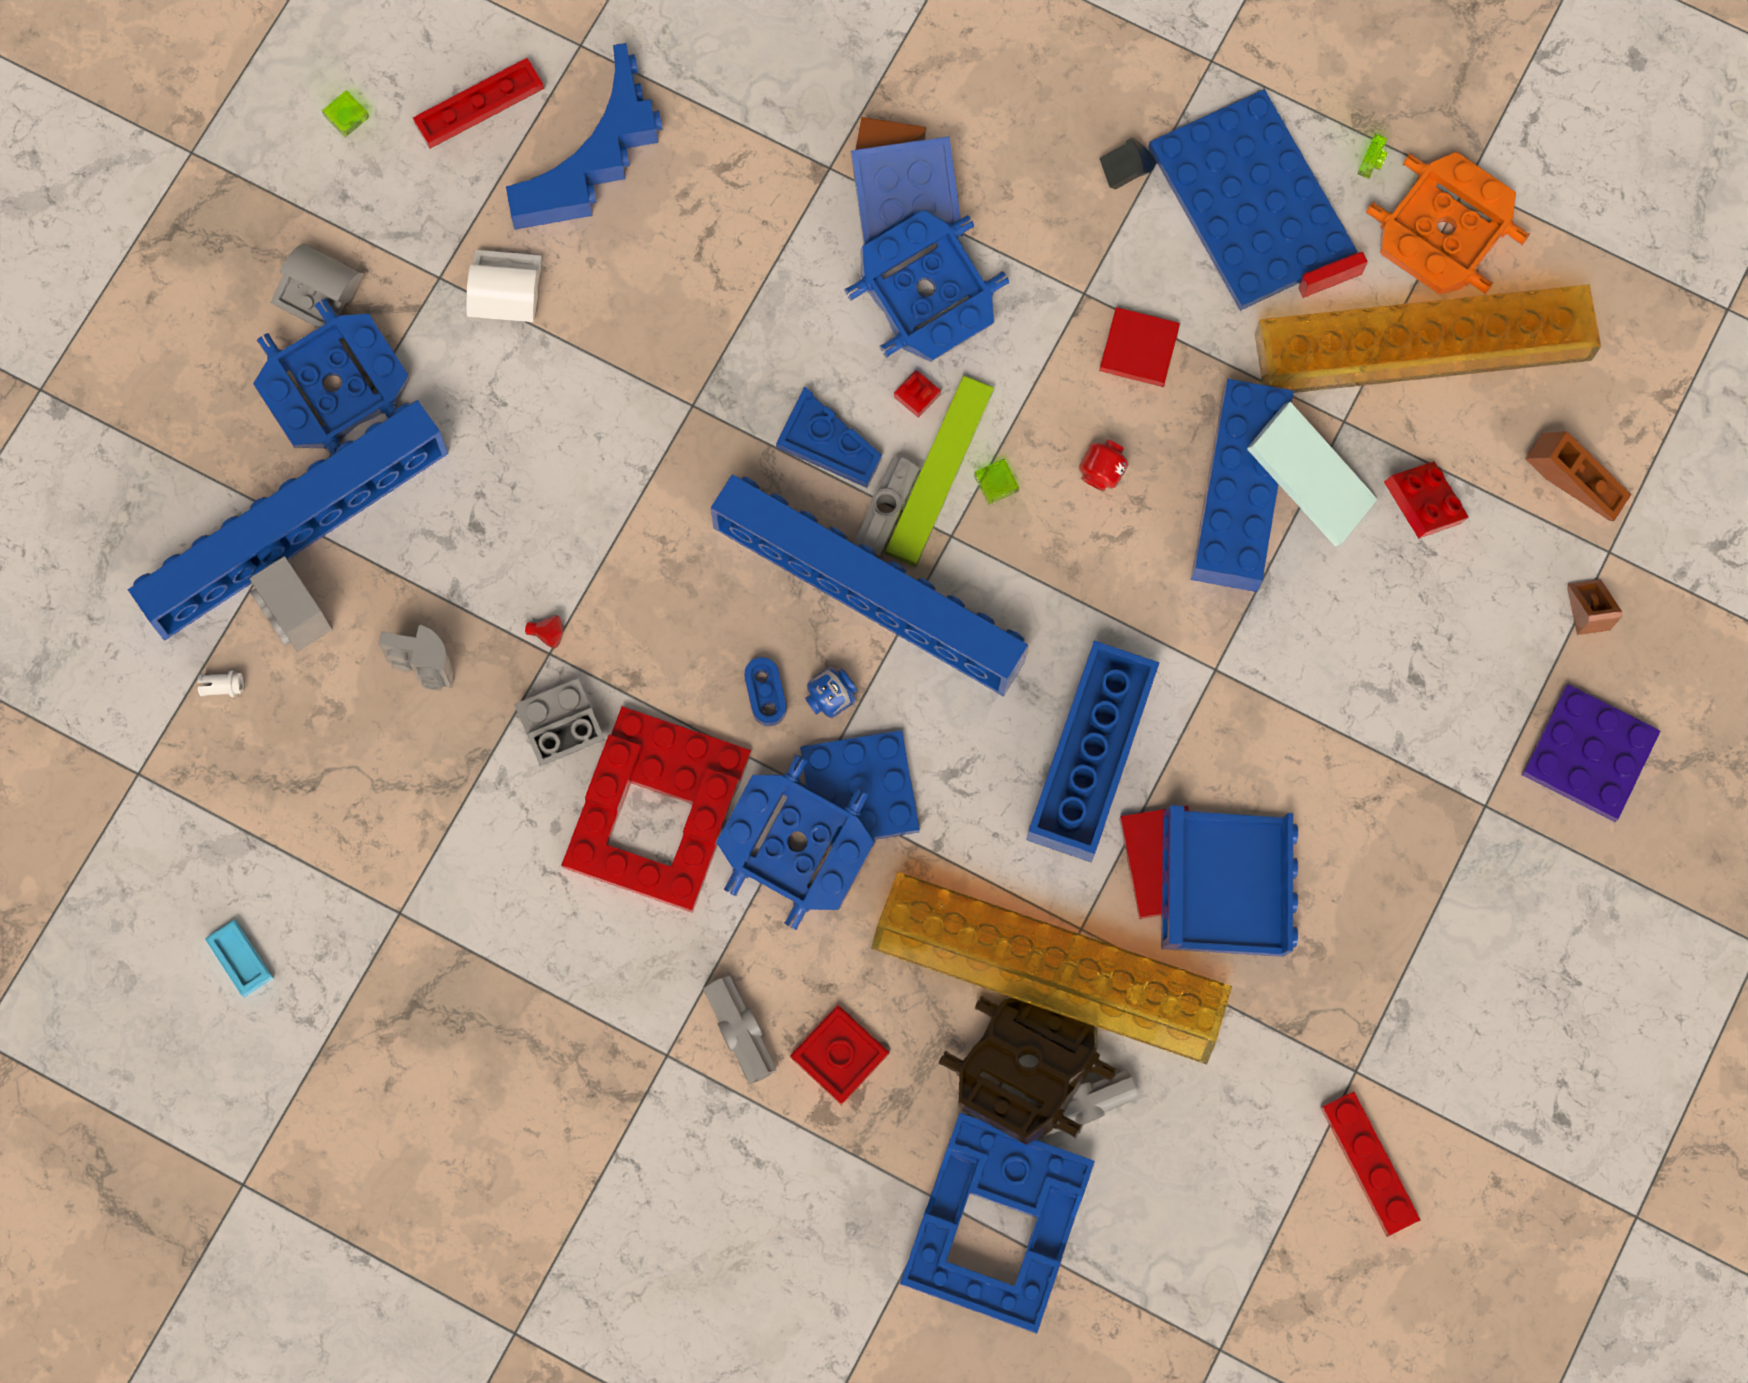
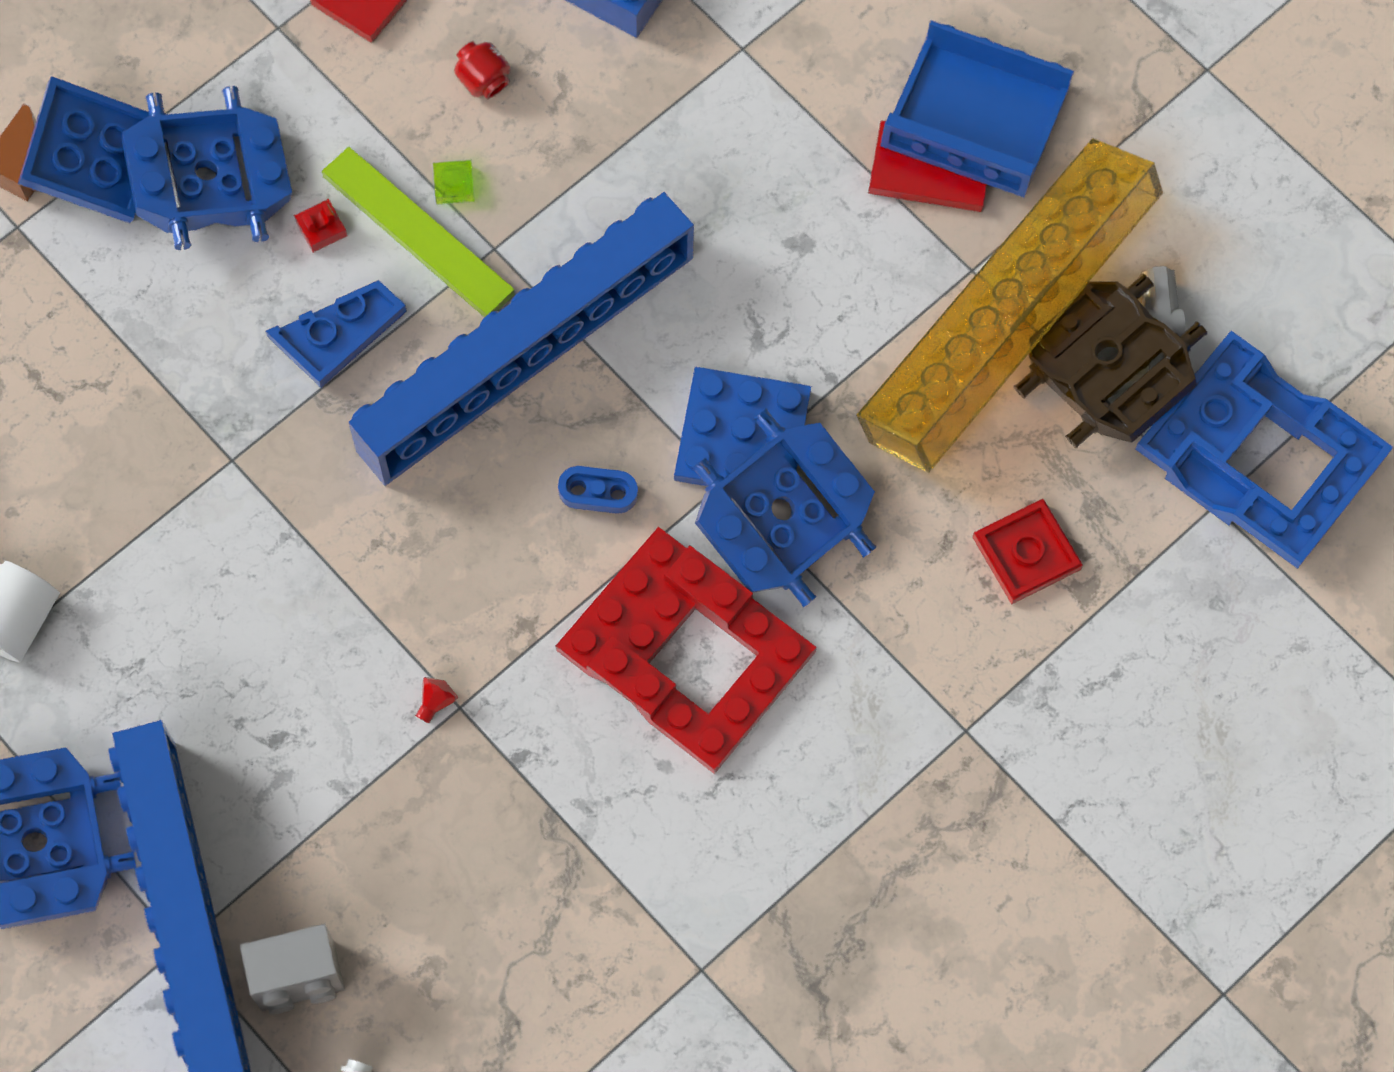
camera: 70 degrees left, 5 degrees down
light grey brick [379,625,454,690] -> none
light grey brick [514,678,605,767] -> none
light grey piece [703,975,777,1084] -> none
blue head [805,667,858,718] -> none
light grey piece [854,457,920,559] -> none
blue brick [1026,640,1160,863] -> none
red plate [1321,1091,1421,1237] -> none

